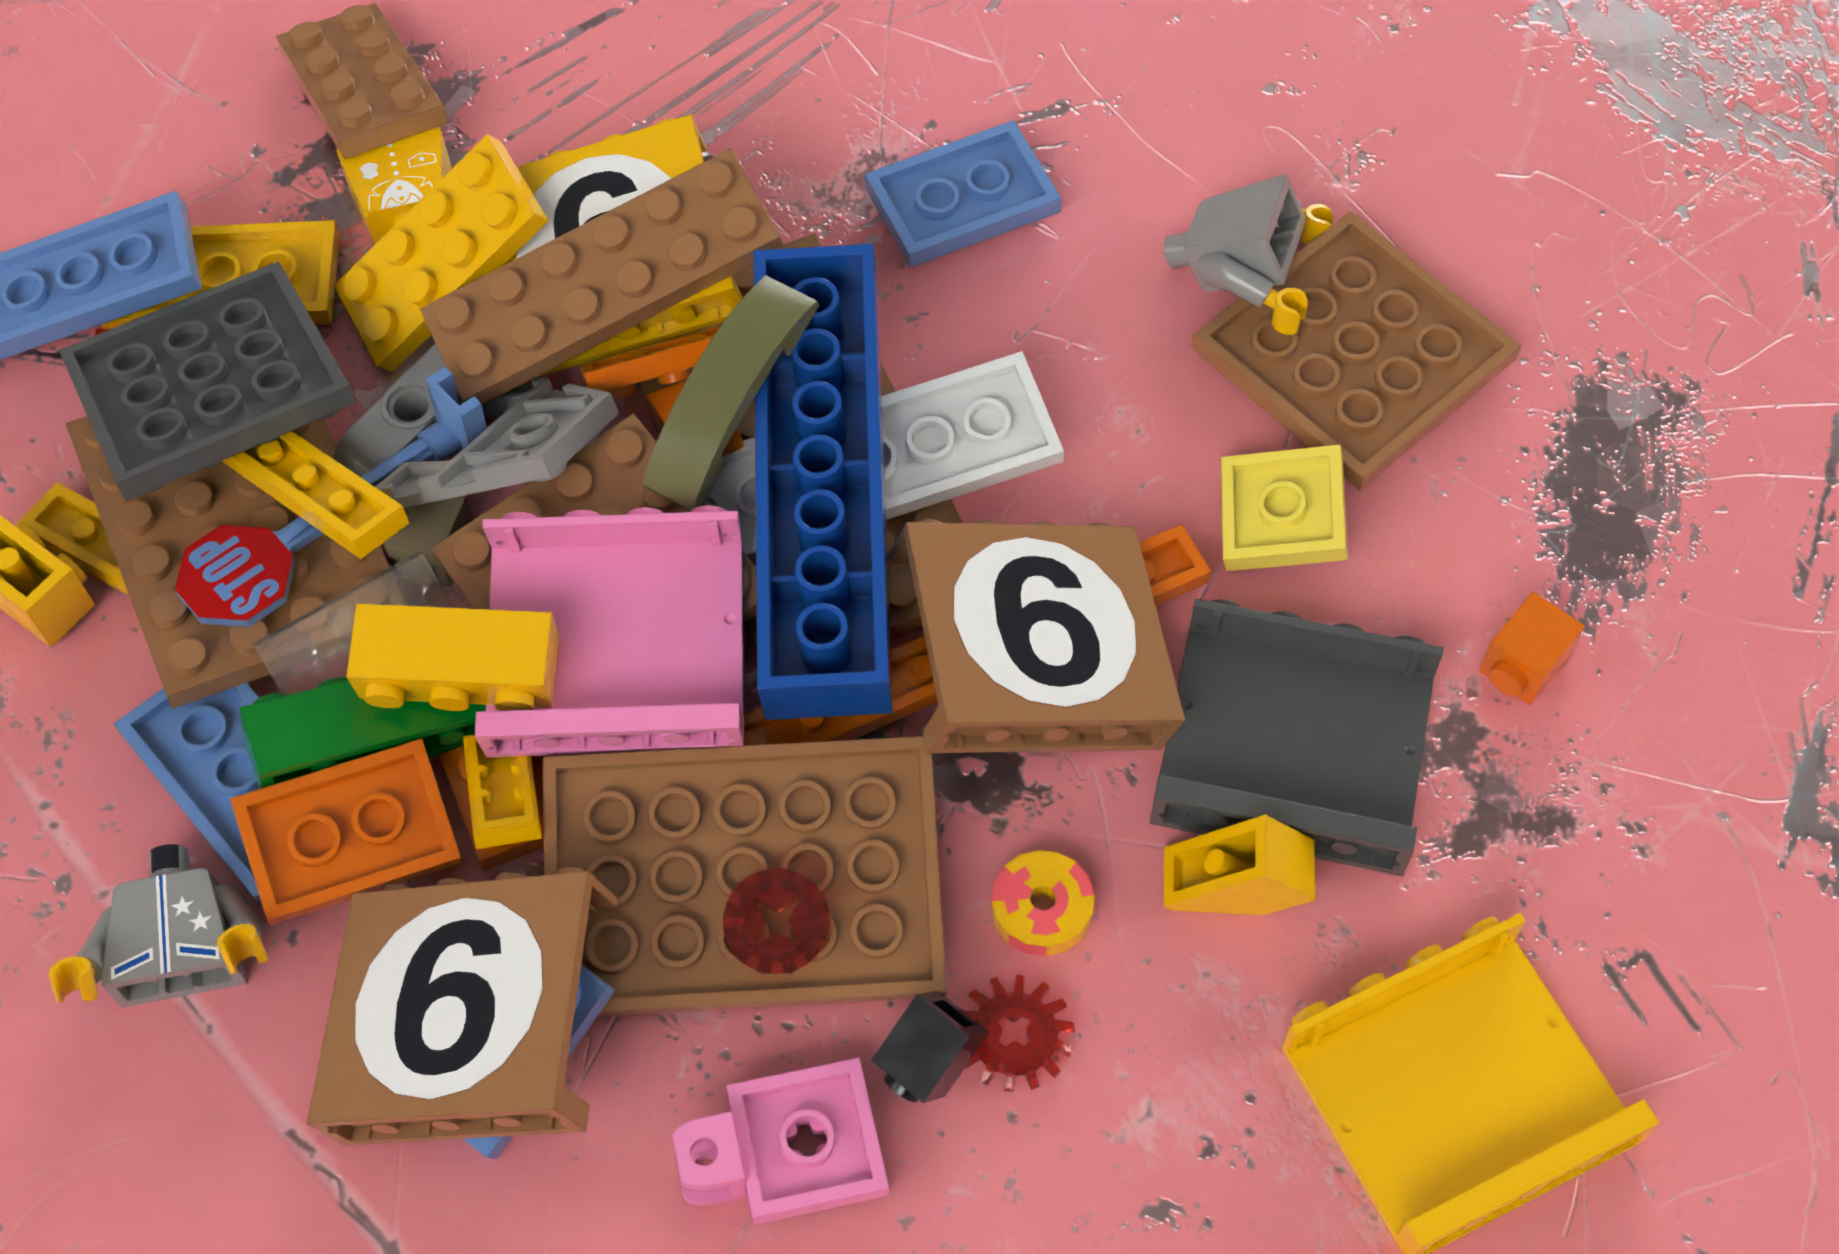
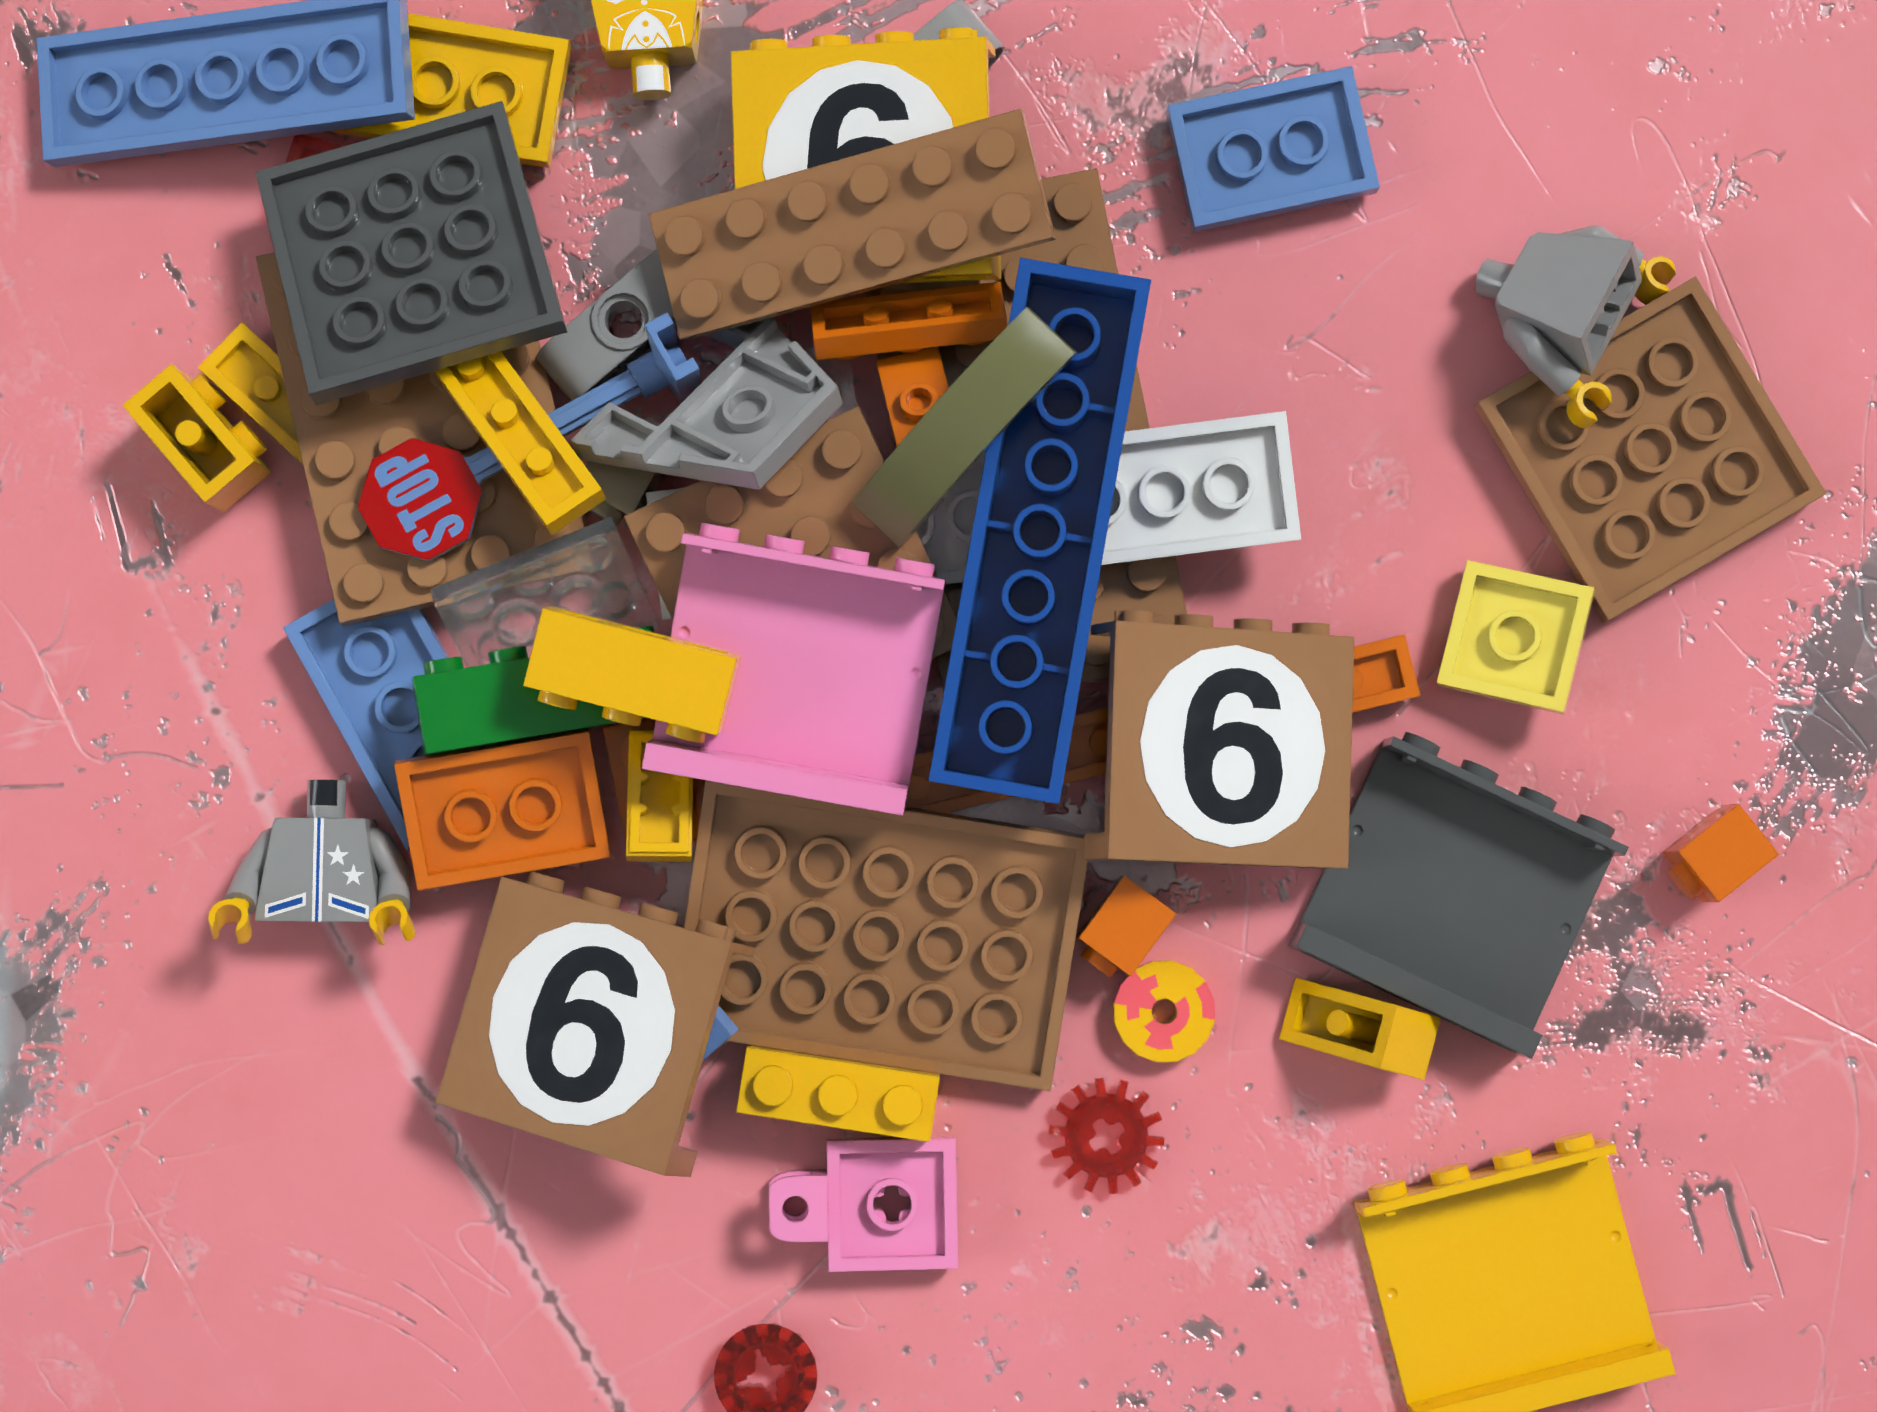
camera: 10 degrees right, 25 degrees up
yellow plate [334,134,549,372] -> none
clear red gear [723,868,830,975] -> none
black brick [871,991,990,1103] -> none
none -> yellow brick [736,1045,940,1142]
none -> orange brick [1076,875,1177,978]

